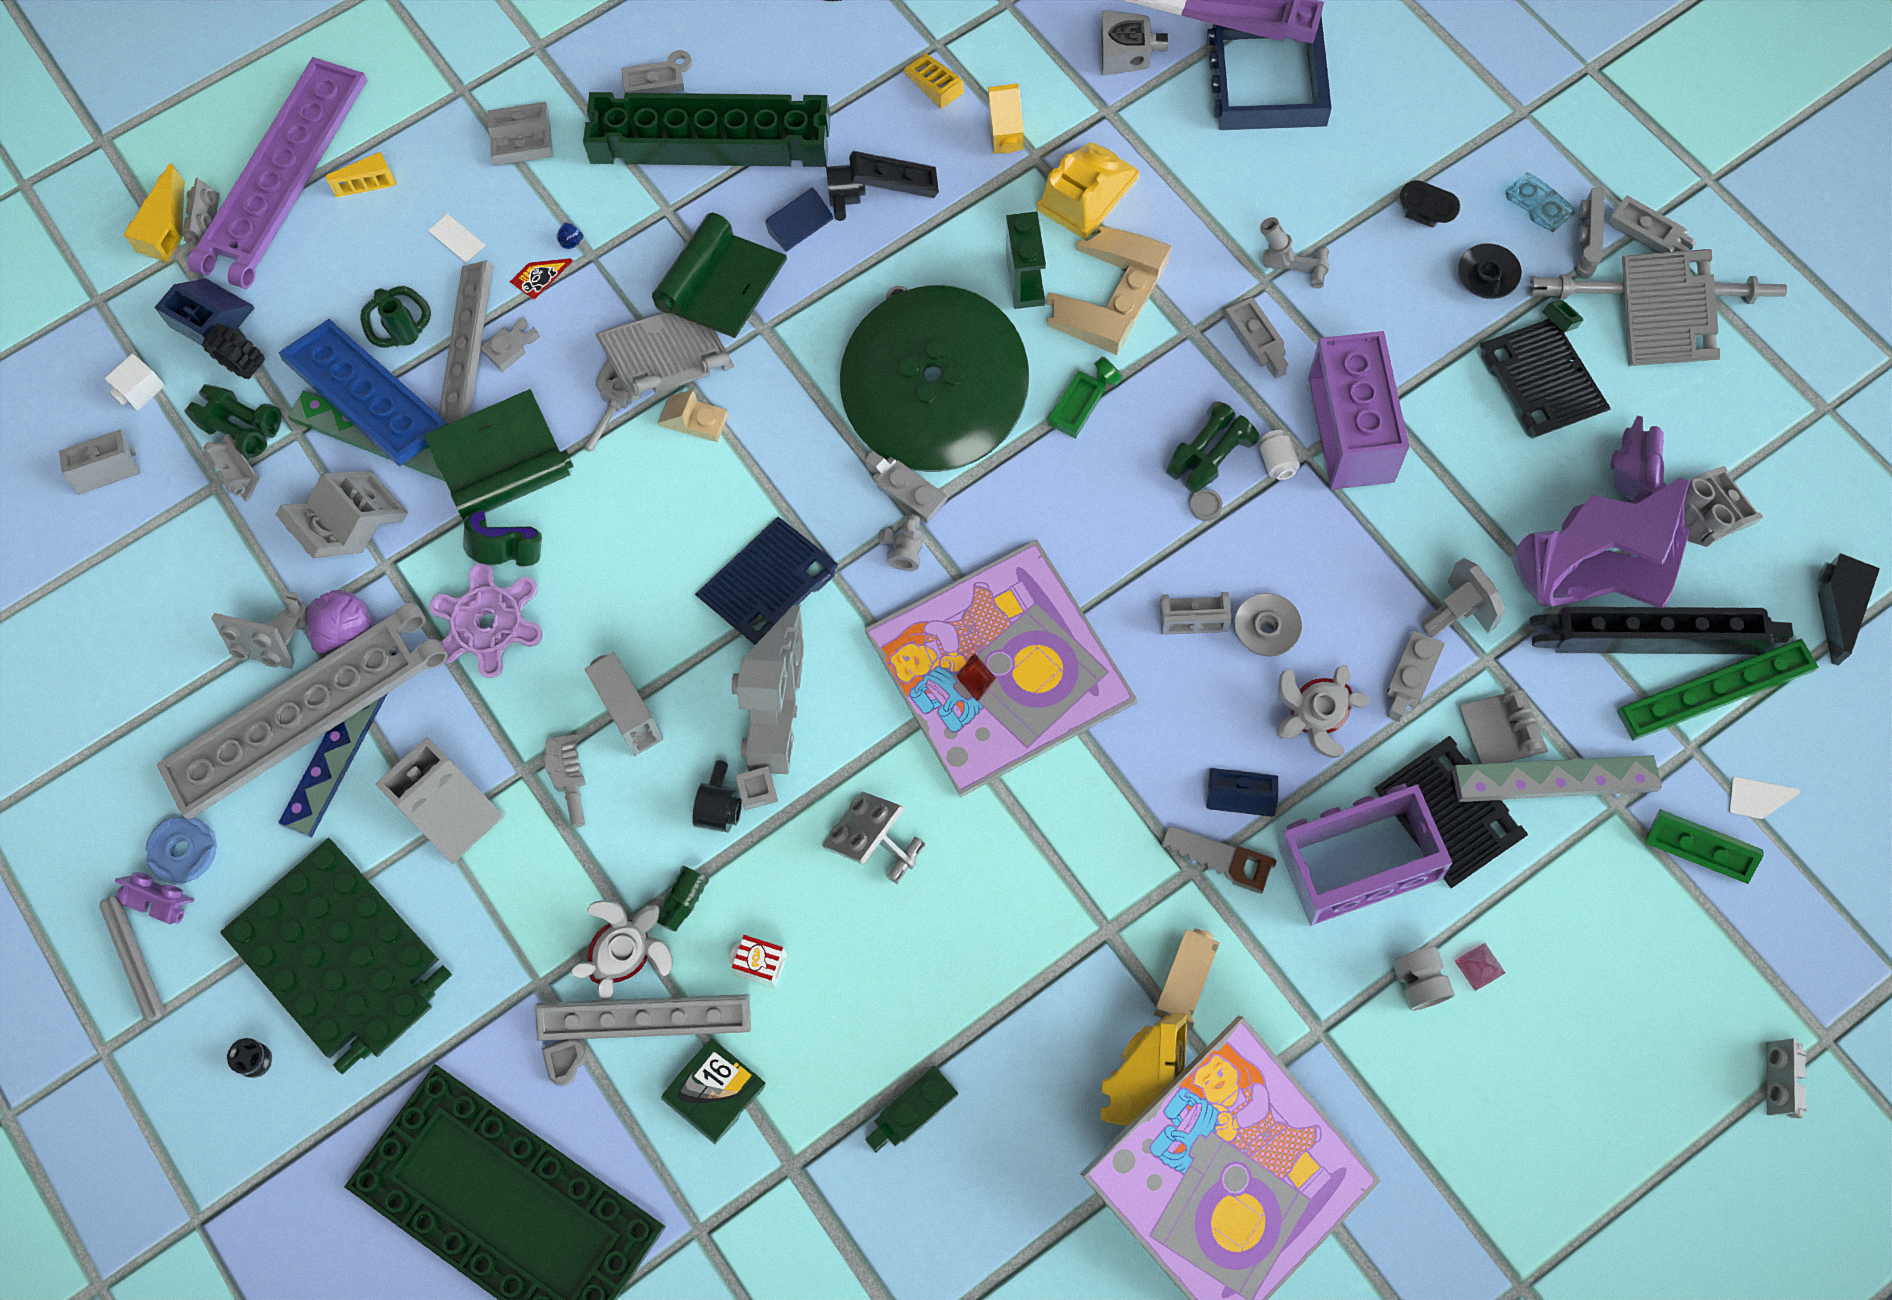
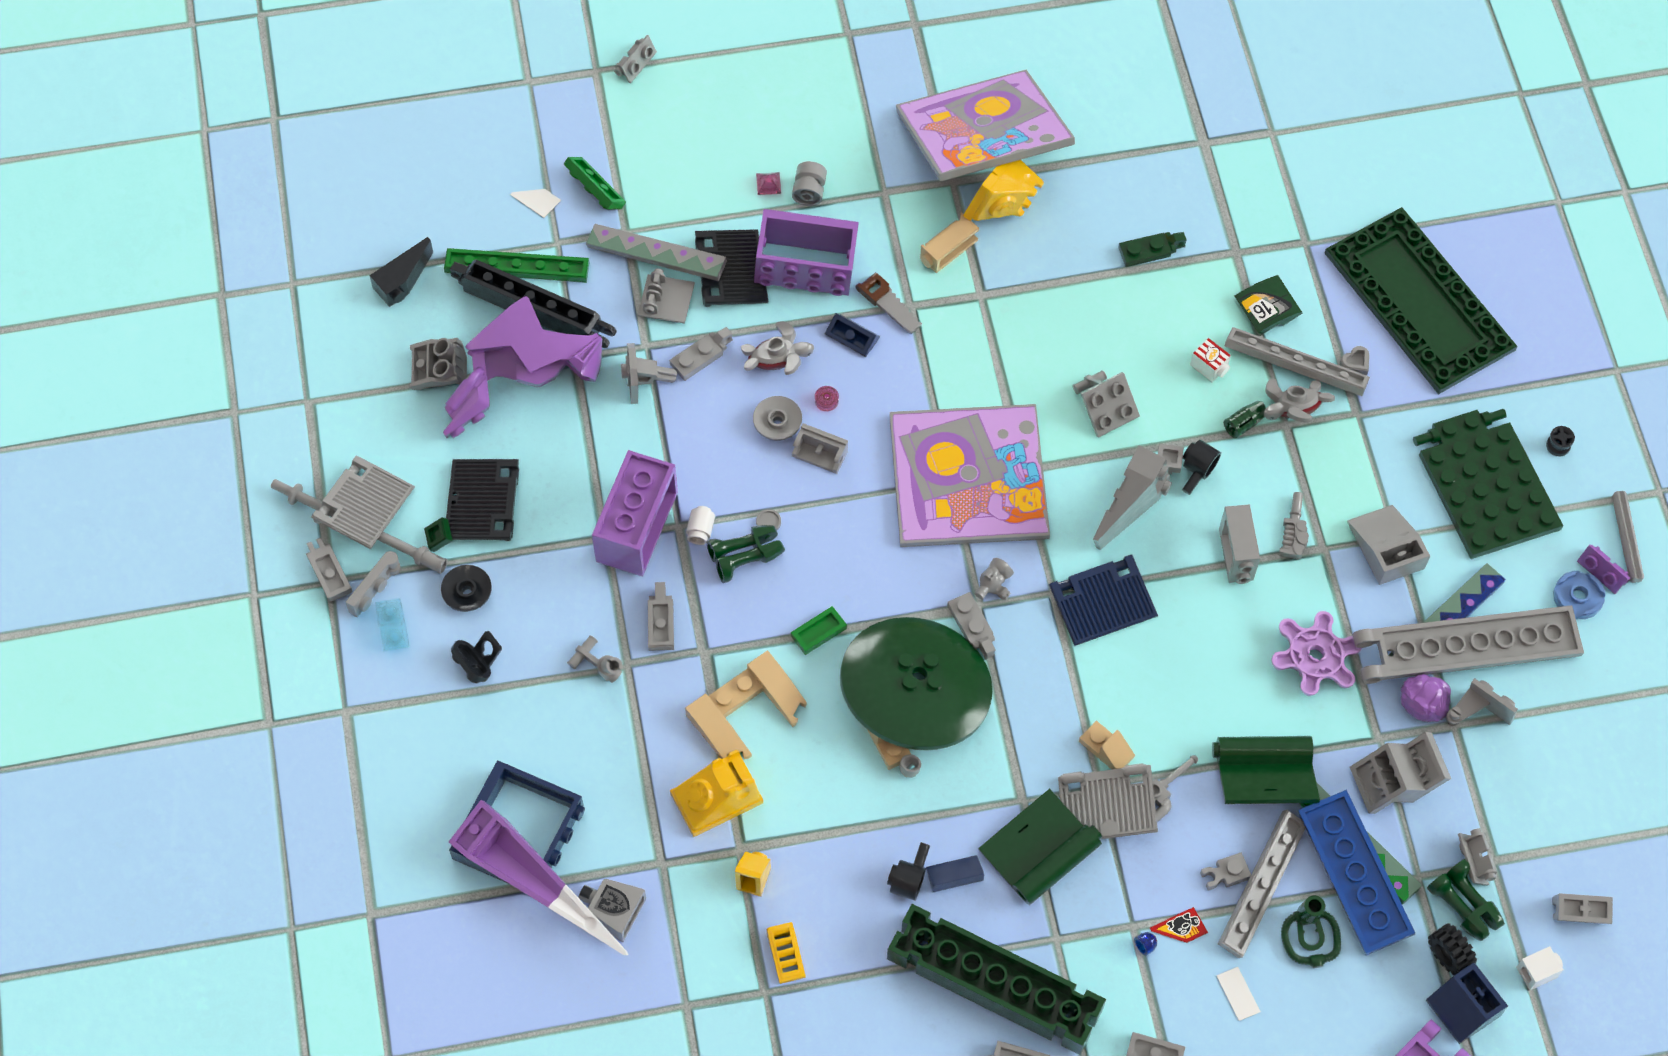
camera: 160 degrees left, 5 degrees down
dark green animal [463,509,542,567] -> none
black tile [849,151,939,198] -> none
clear red slope [956,654,996,701] -> none
dark green panel [1006,211,1046,309] -> none
green tile [1094,356,1123,387] -> none
none -> clear pink tile [815,386,839,411]

